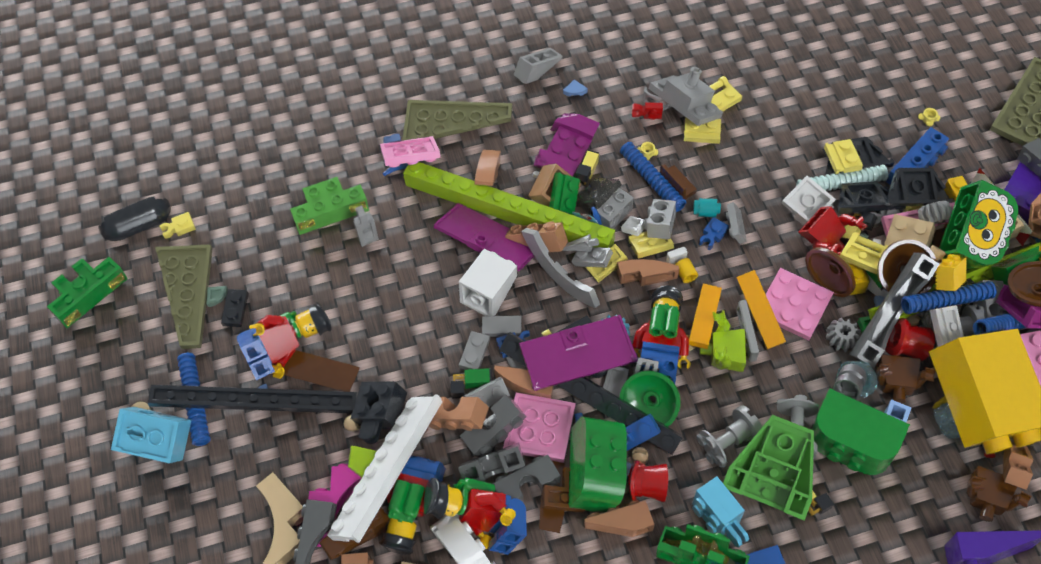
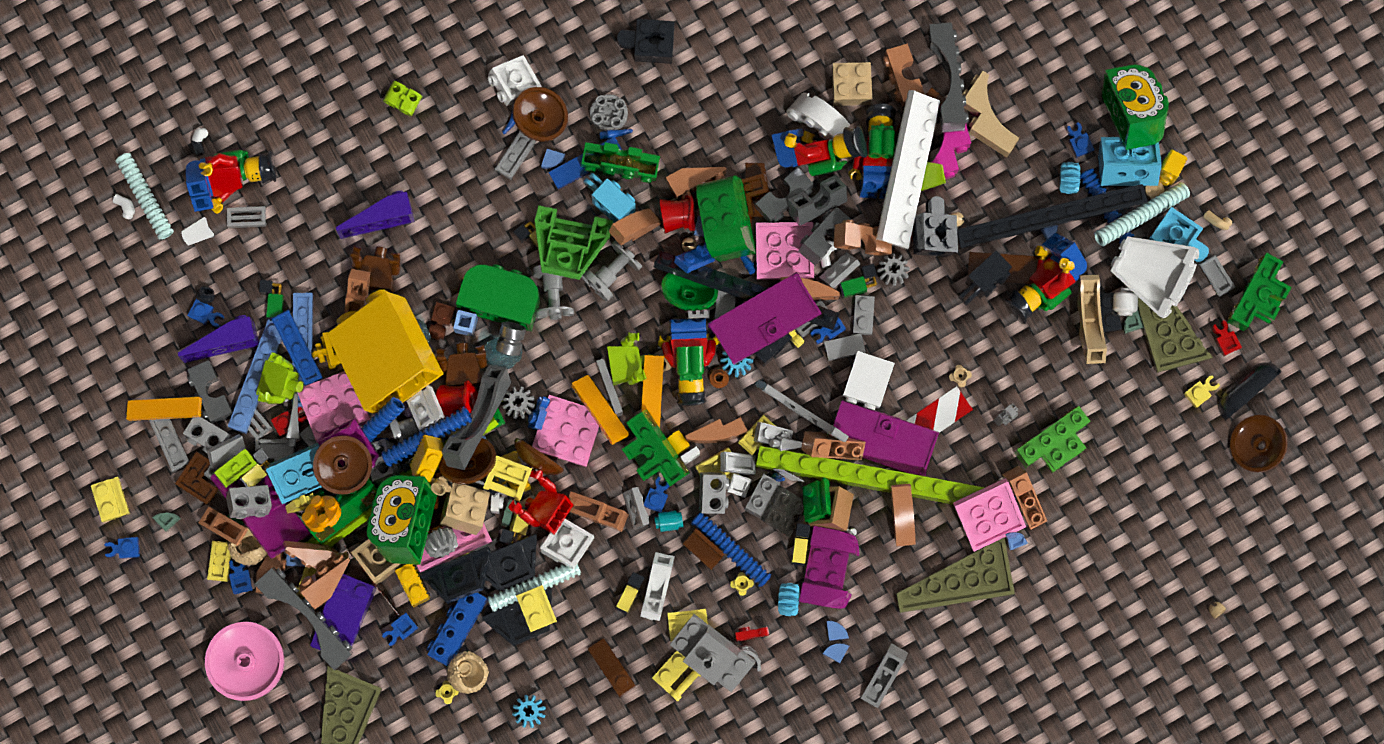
camera: 160 degrees right, 20 degrees up
none -> blue plate [382,613,418,646]
none -> copper plate [428,302,455,340]
none -> tan hair [447,651,489,694]
none -> medium azure gear [513,695,546,728]
none -> blue plate [528,396,550,430]
none -> nougat slope [568,492,629,532]
none -> reddish brown slope [588,638,636,698]
none -> nougat slope [609,209,662,245]
none -> piece [615,572,644,615]
none -> green piece [622,409,690,486]
none -> white arch [640,552,675,621]
none -> dark orange plate [710,369,729,389]
none -> light grey tile [720,452,756,475]
none -> medium azure gear [778,583,800,616]
none -> medium blue tile [826,621,849,641]
none -> light grey gear [877,253,910,286]
none -> sticker [906,386,973,433]
none -> tan plate [949,365,972,387]
none -> black brick [958,250,1012,306]
none -> nougat slope [1002,466,1047,530]
none -> medium azure gear [1059,162,1080,194]
none -> blue plate [1066,122,1094,158]
none -> tan arch [1077,275,1107,364]
none -> light aqua piece [1094,183,1190,246]
none -> green brick [1101,65,1169,150]
none -> white cone [1111,237,1199,318]
none -> white head [1113,288,1138,316]
none -> medium azure brick [1148,207,1209,262]
none -> yellow brick [1159,150,1188,186]
none -> light grey tile [1199,255,1235,297]
none -> tan arm [1204,210,1232,230]
none -> tan hinge [1209,602,1226,619]
none -> red plate [1212,320,1242,357]
none -> reddish brown dish [1230,415,1287,473]

